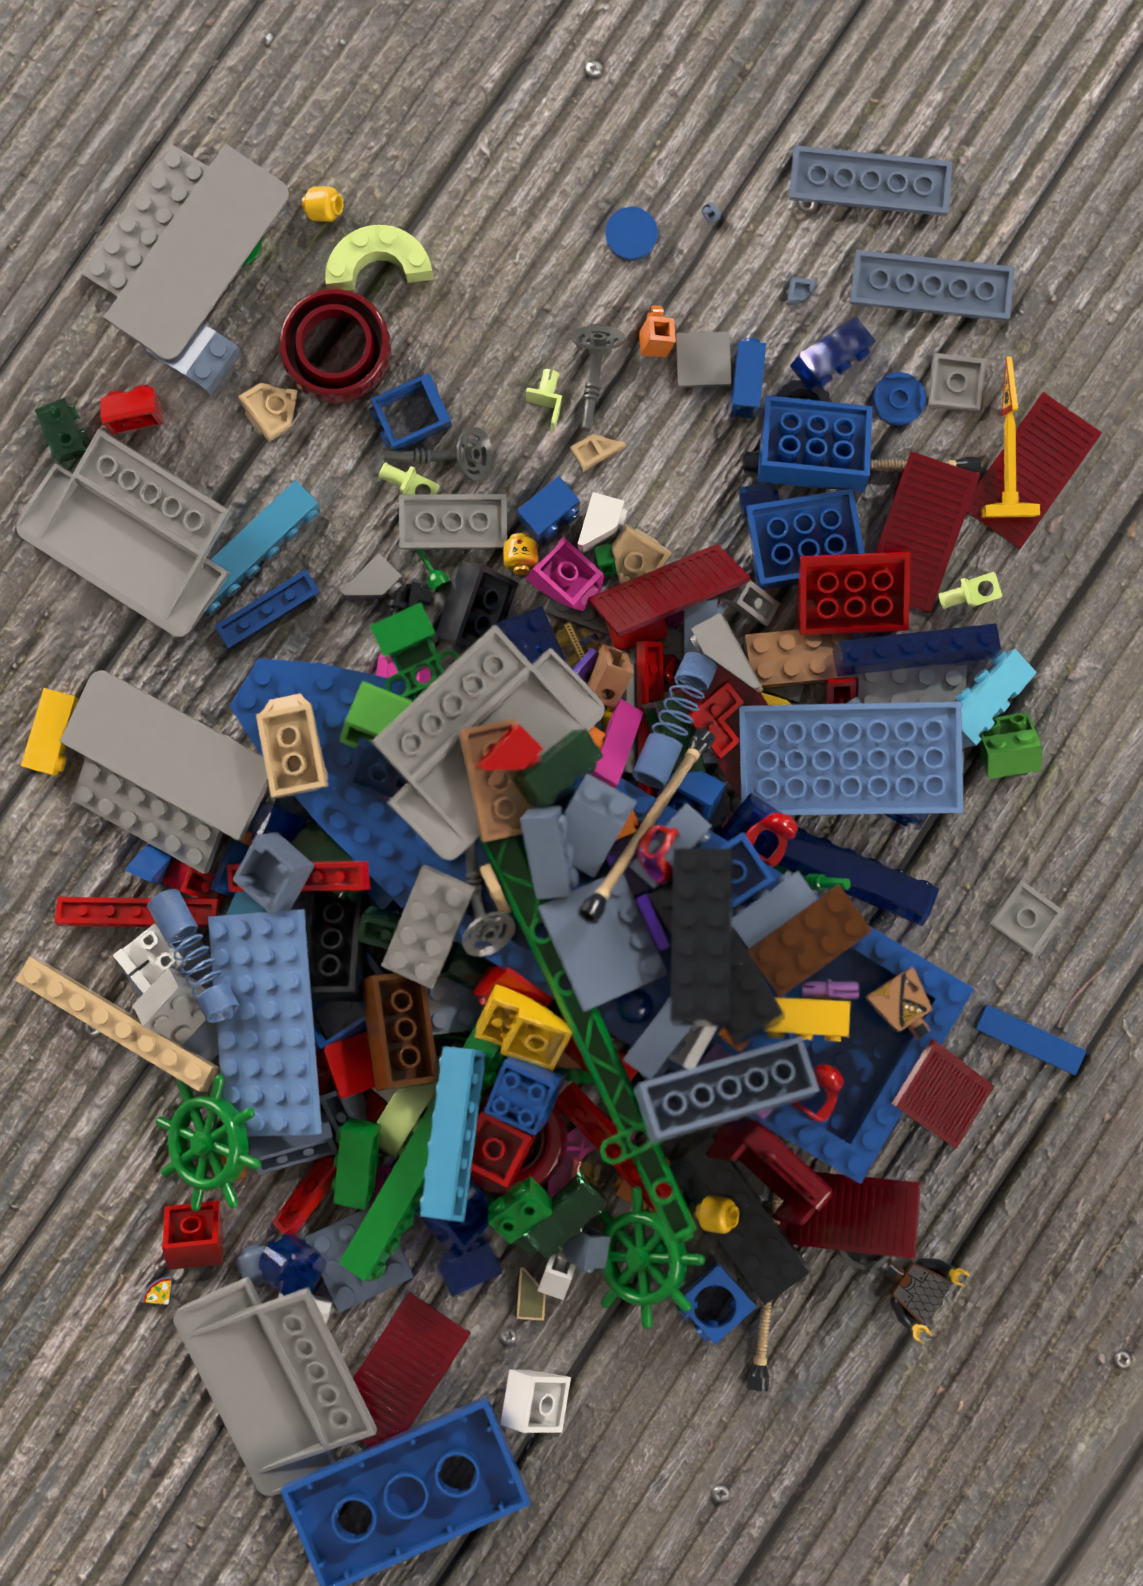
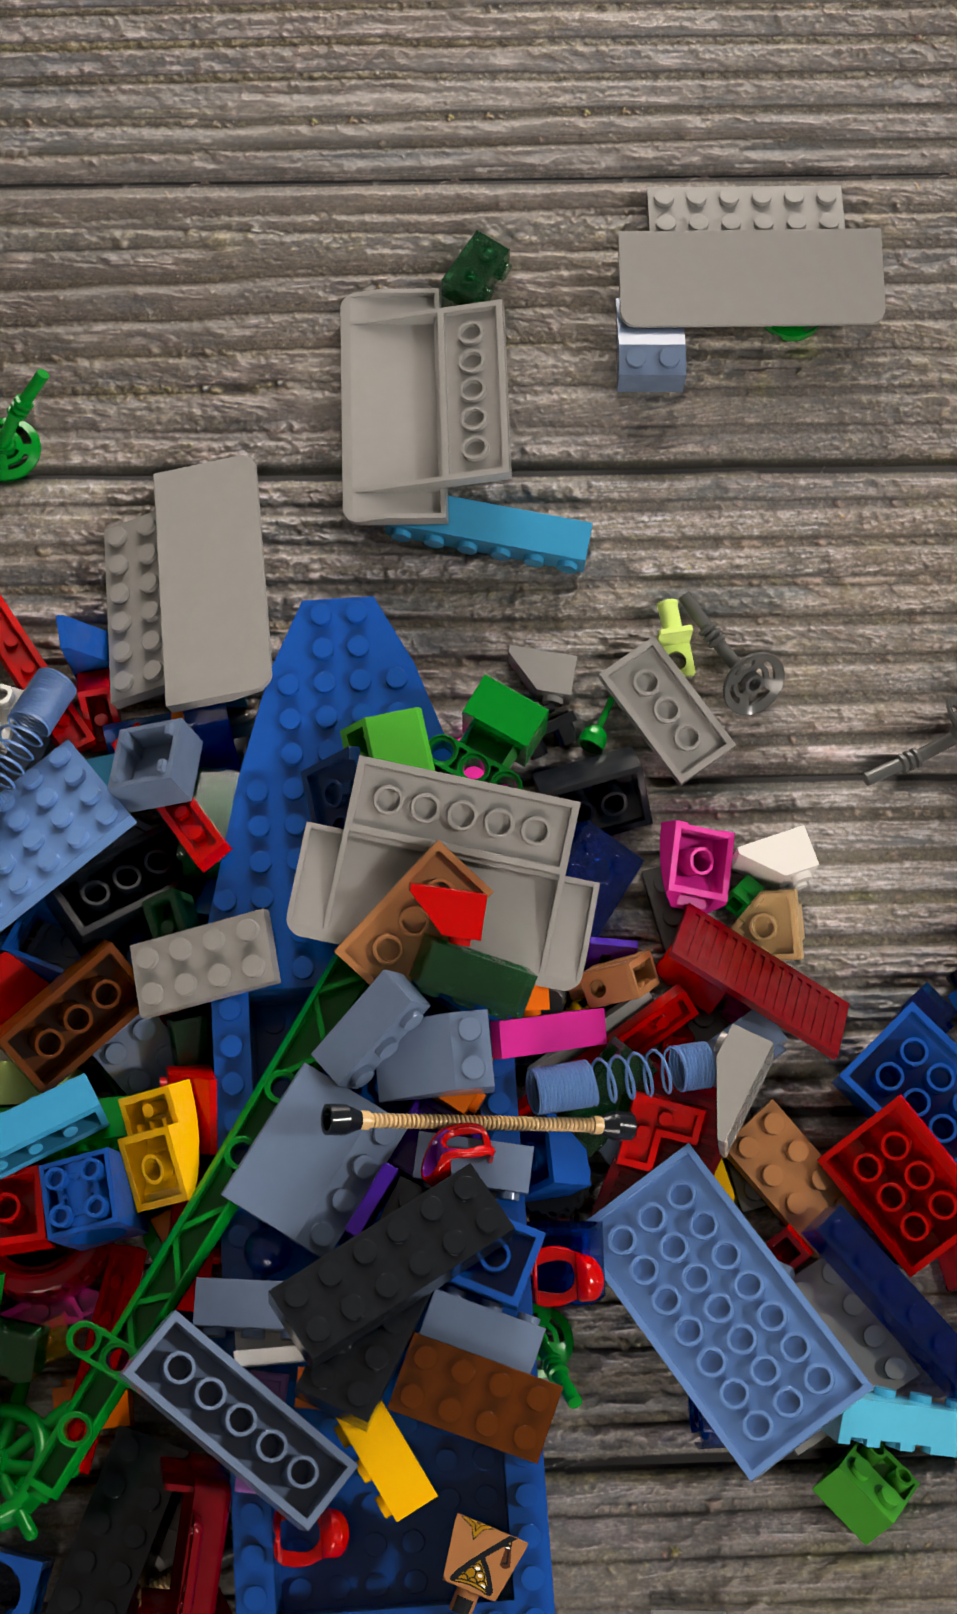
camera: 55 degrees right, 10 degrees down
yellow brick [21,688,79,777] -> none
red slope [100,385,164,435] -> none
blue plate [214,569,321,650] -> none
tan plate [238,383,298,442] -> none
tan slope [256,693,328,798] -> none
dark red tyre [279,288,392,405] -> none
yellow head [302,186,343,222] -> none
yellowish green brick [325,225,434,290] -> none
blue window [369,373,452,450] -> none
dark grey dish [462,840,515,957] -> none
tan tile [480,863,512,914] -> none
yellow head [503,533,538,575] -> none
blue brick [517,476,580,544] -> none
yellowish green bracket [526,369,562,433] -> none
clear yellow hips [552,621,599,670] -> none
tan tile [570,434,626,472] -> none
yellow head [695,1195,739,1234] -> none
light grey slope [716,581,780,627] -> none
clear blue brick [777,827,939,926] -> none
medium lavender axle [802,979,859,1001] -> none

